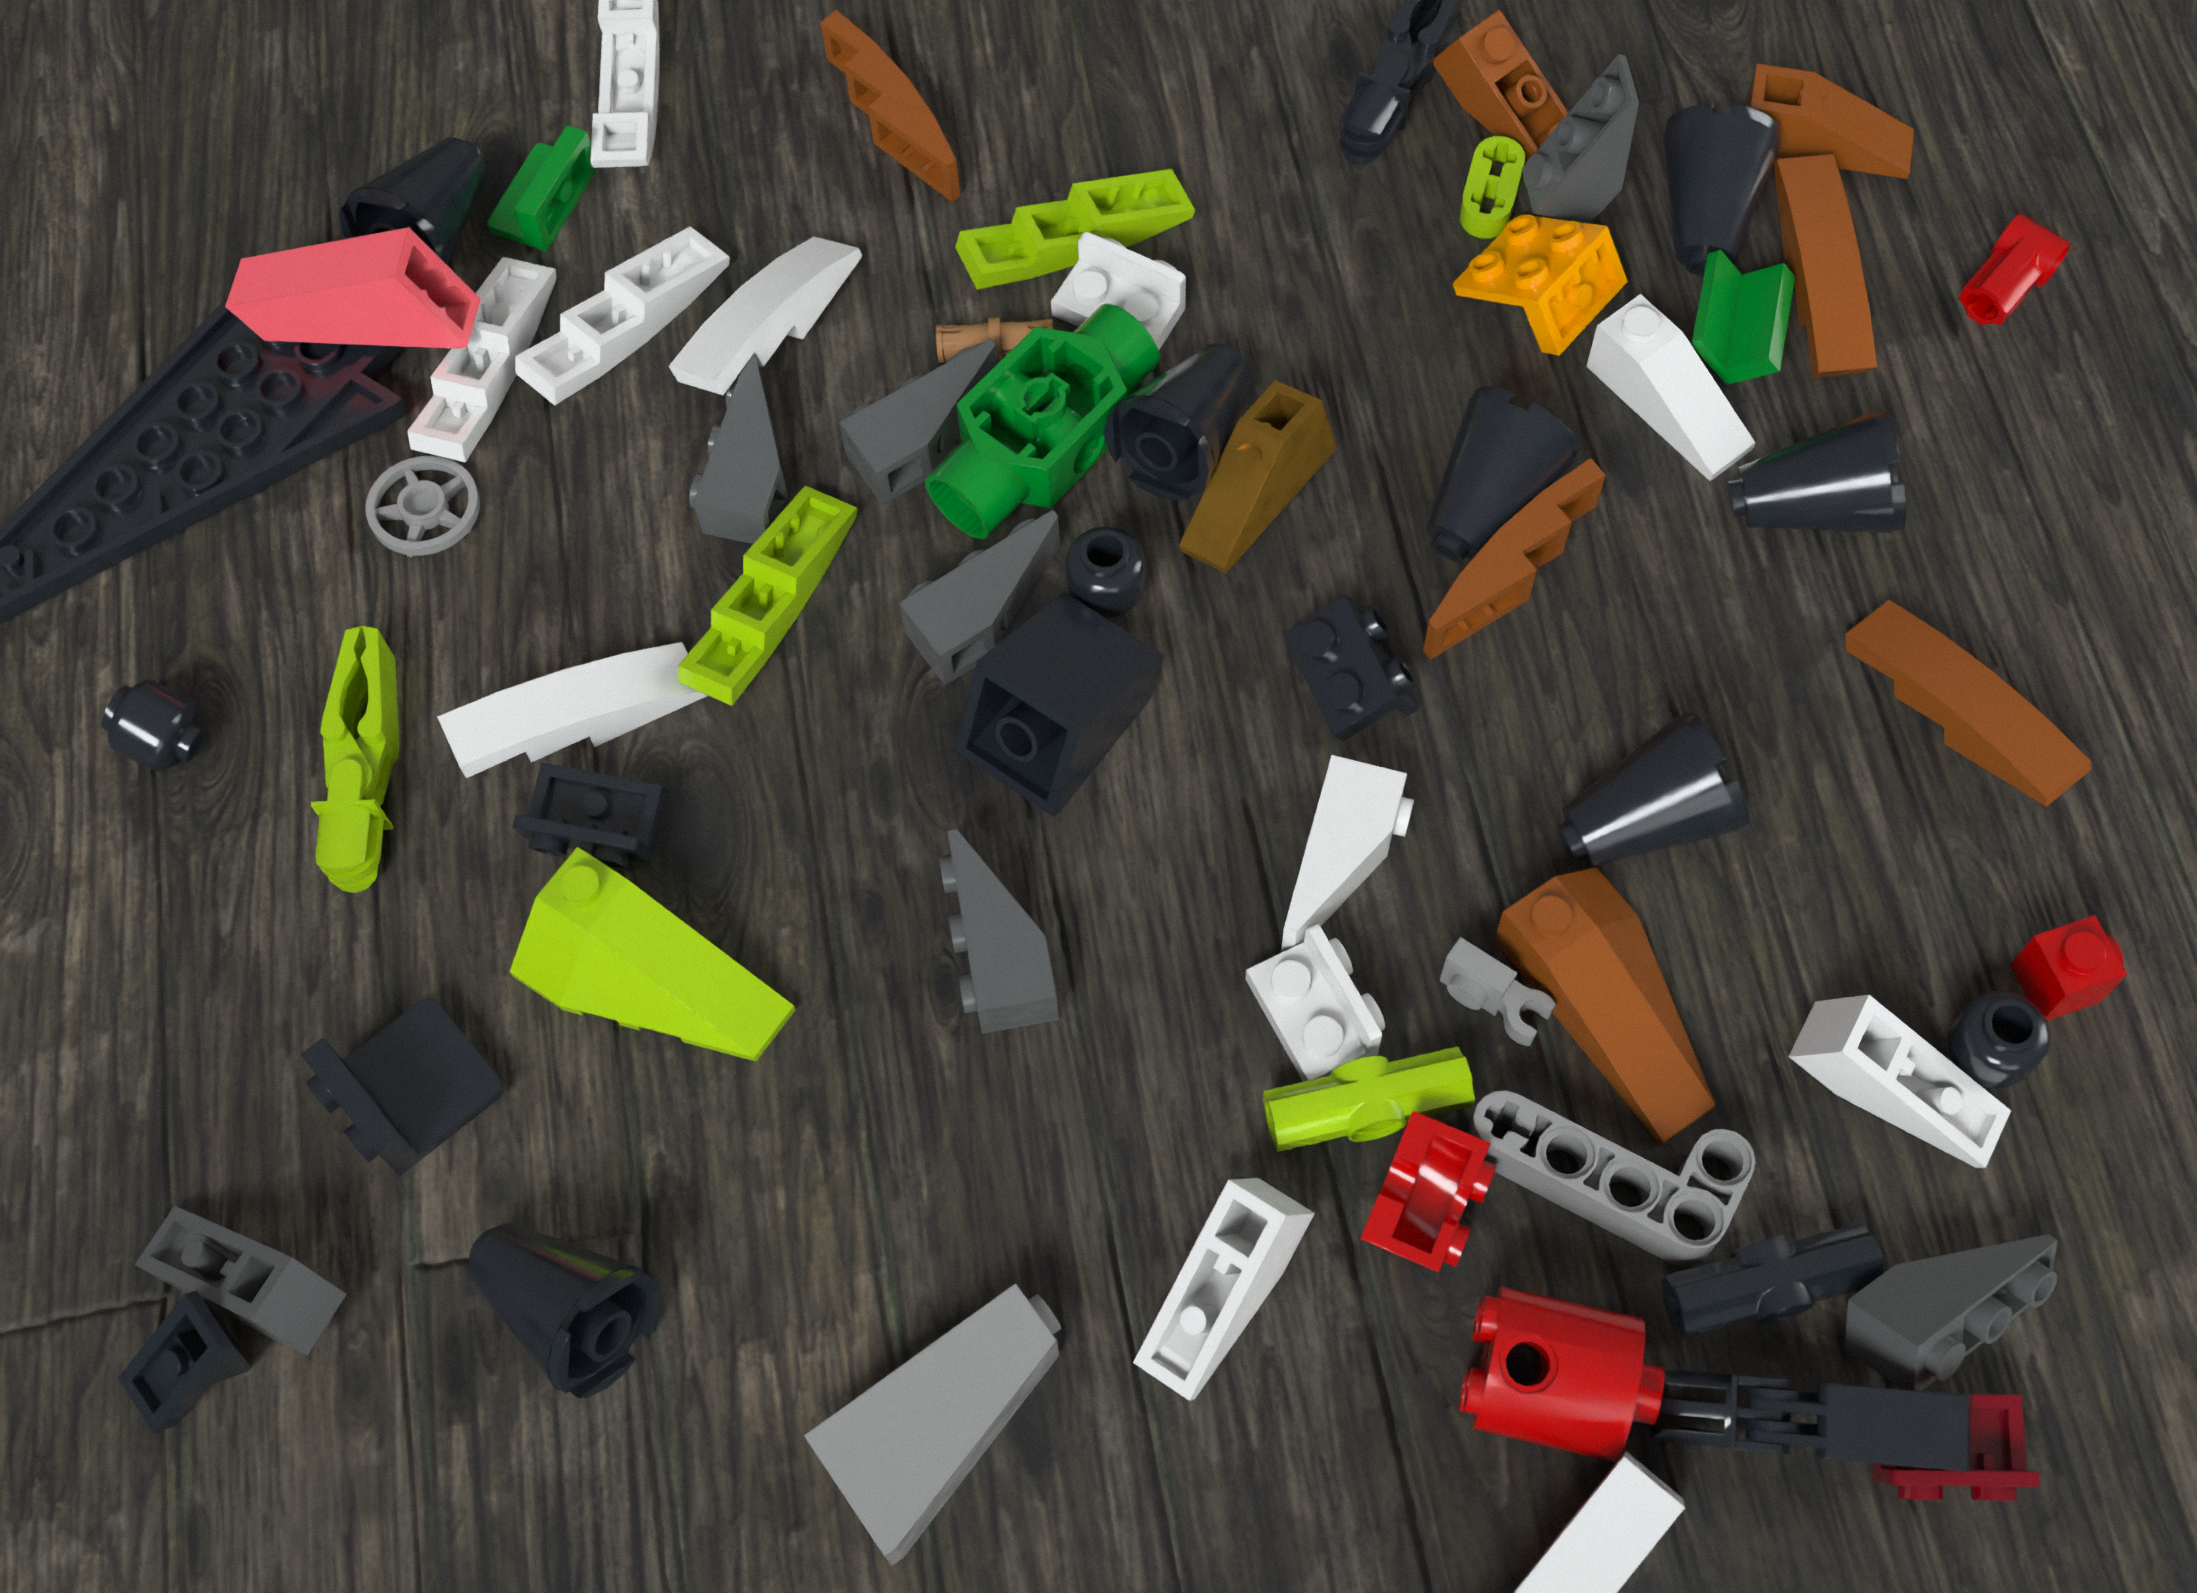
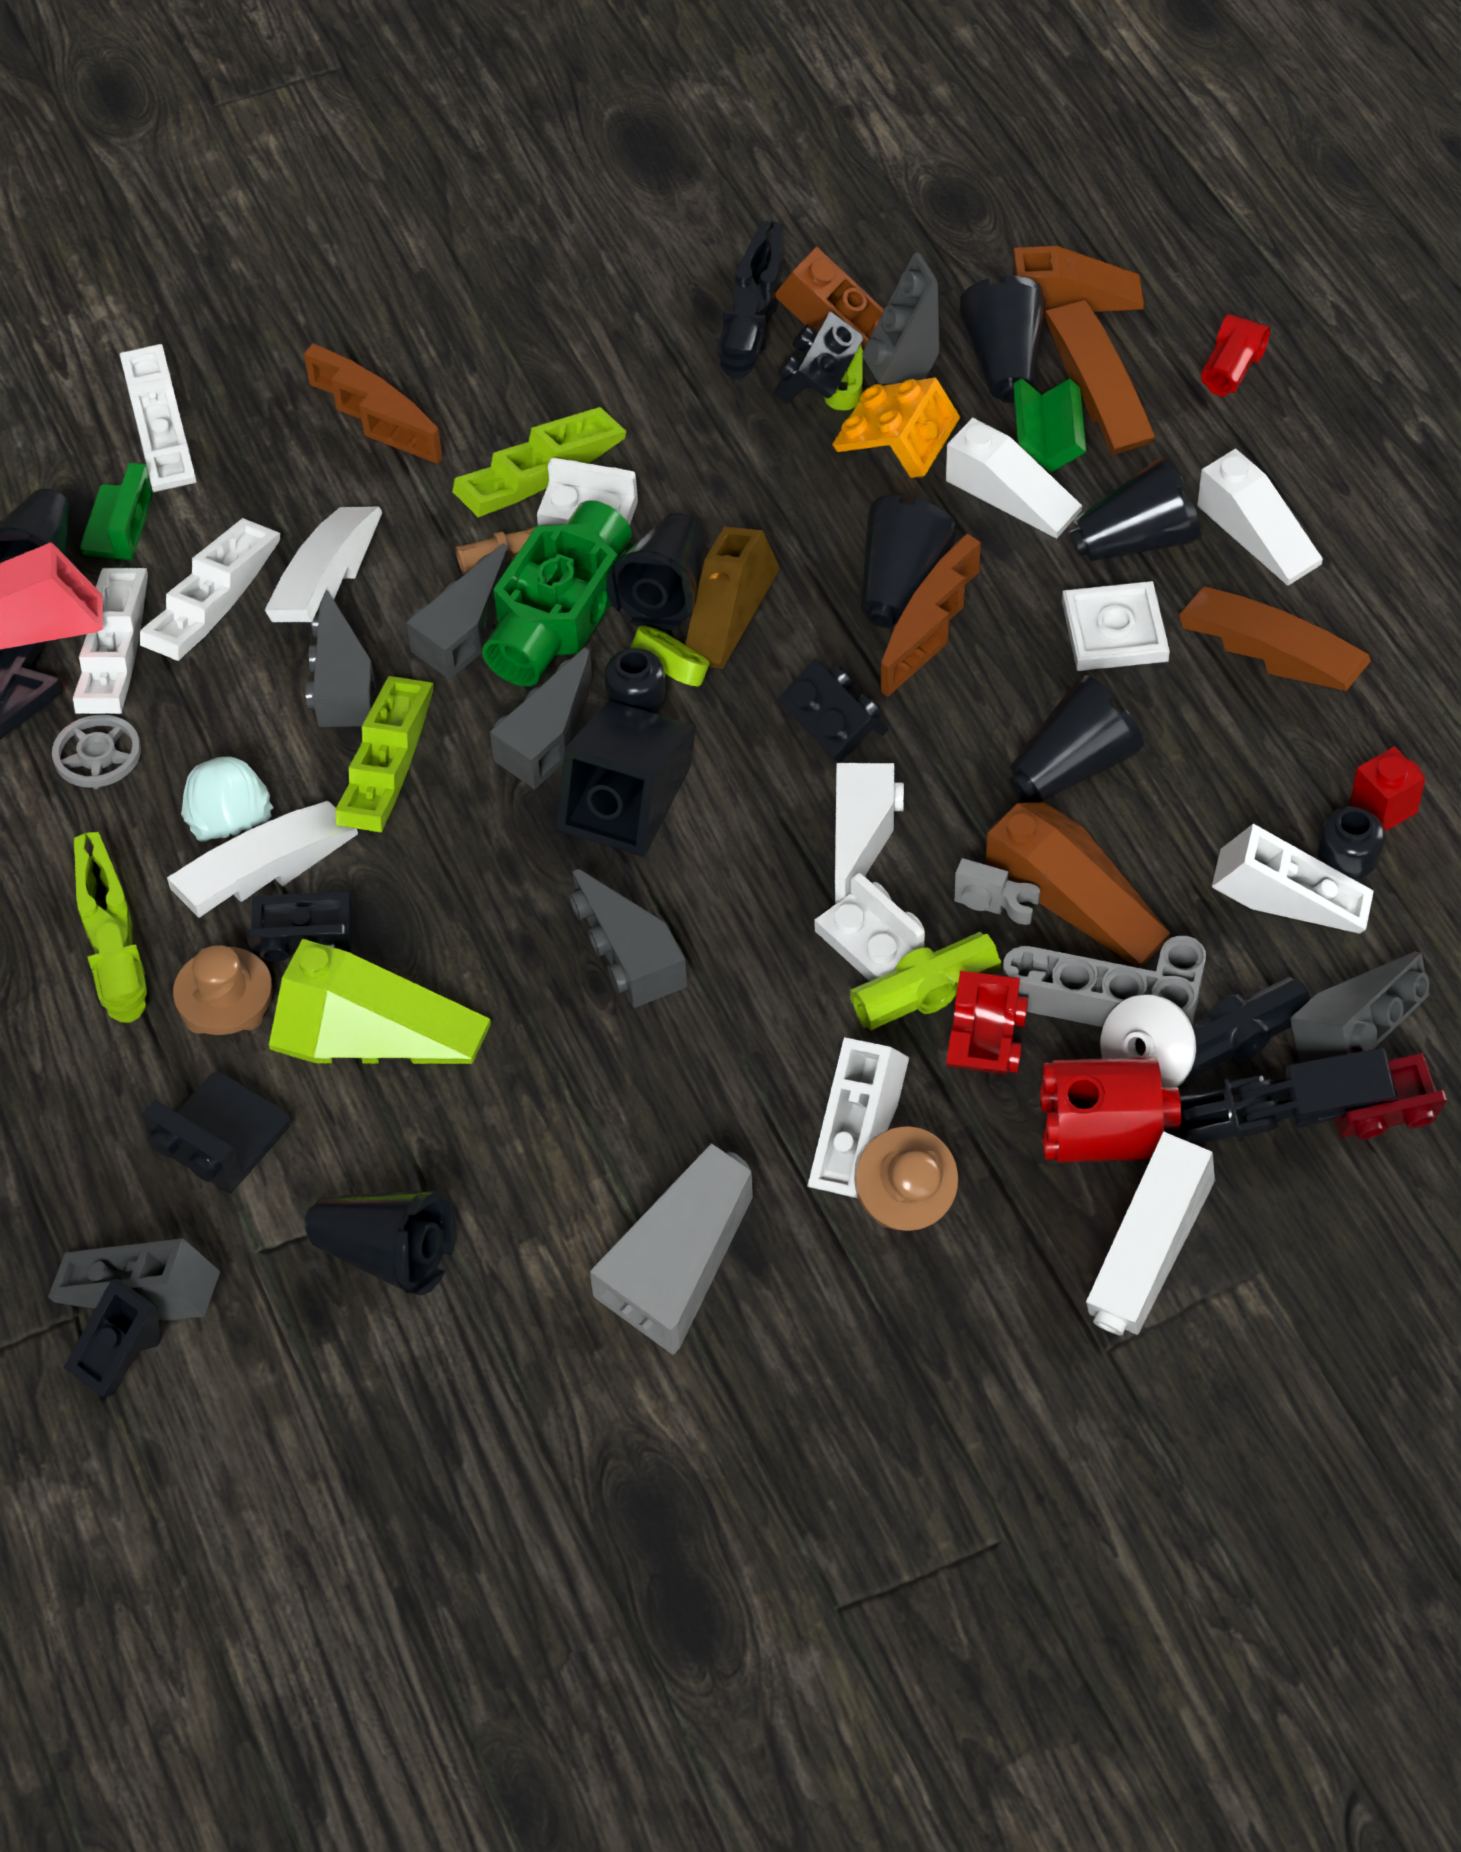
camera: 15 degrees left, 10 degrees down
none -> medium nougat plate [173,945,273,1035]
none -> light aqua hair [181,757,273,842]
none -> lime beam [630,626,710,686]
none -> black bracket [773,311,863,404]
none -> medium nougat plate [854,1127,958,1231]
none -> white tile [1062,581,1170,671]
none -> white dish [1100,994,1196,1088]
none -> white slope [1197,449,1323,586]

